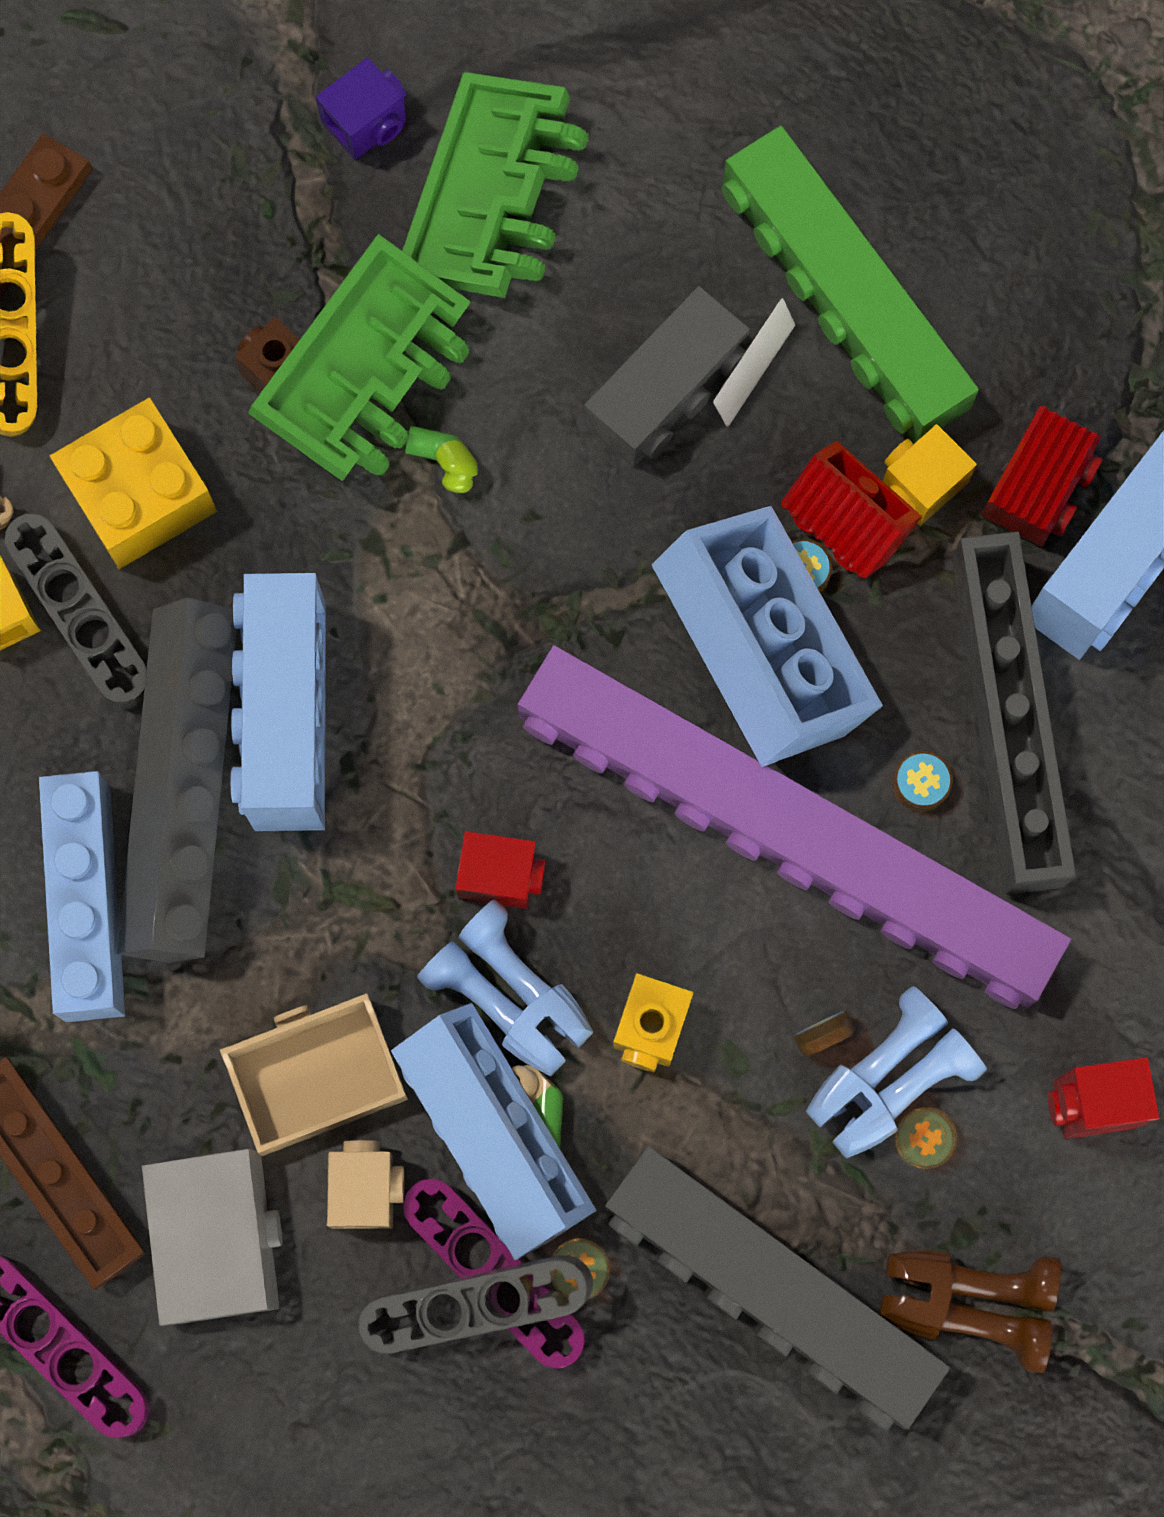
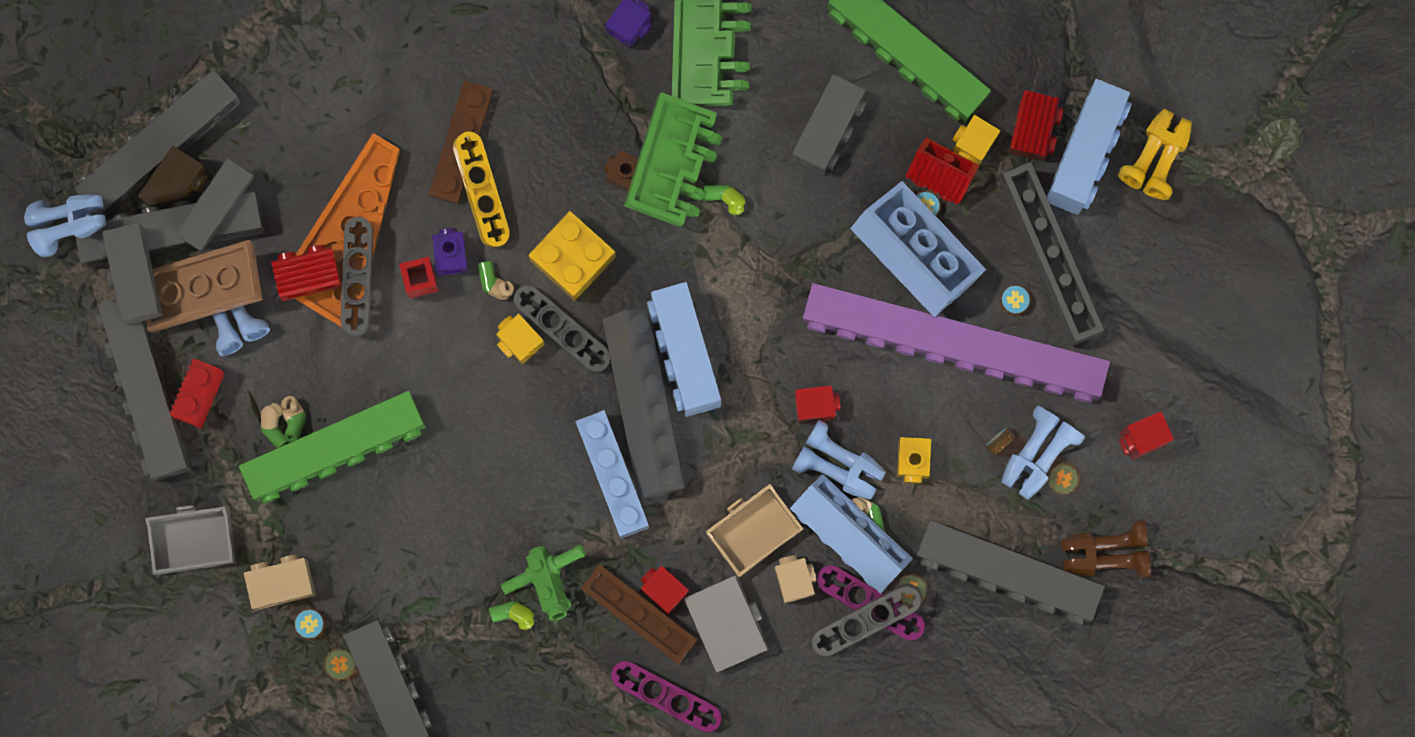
camera: 15 degrees left, 5 degrees up
white sticker [713,298,795,427] -> none
none -> red brick [640,565,689,615]

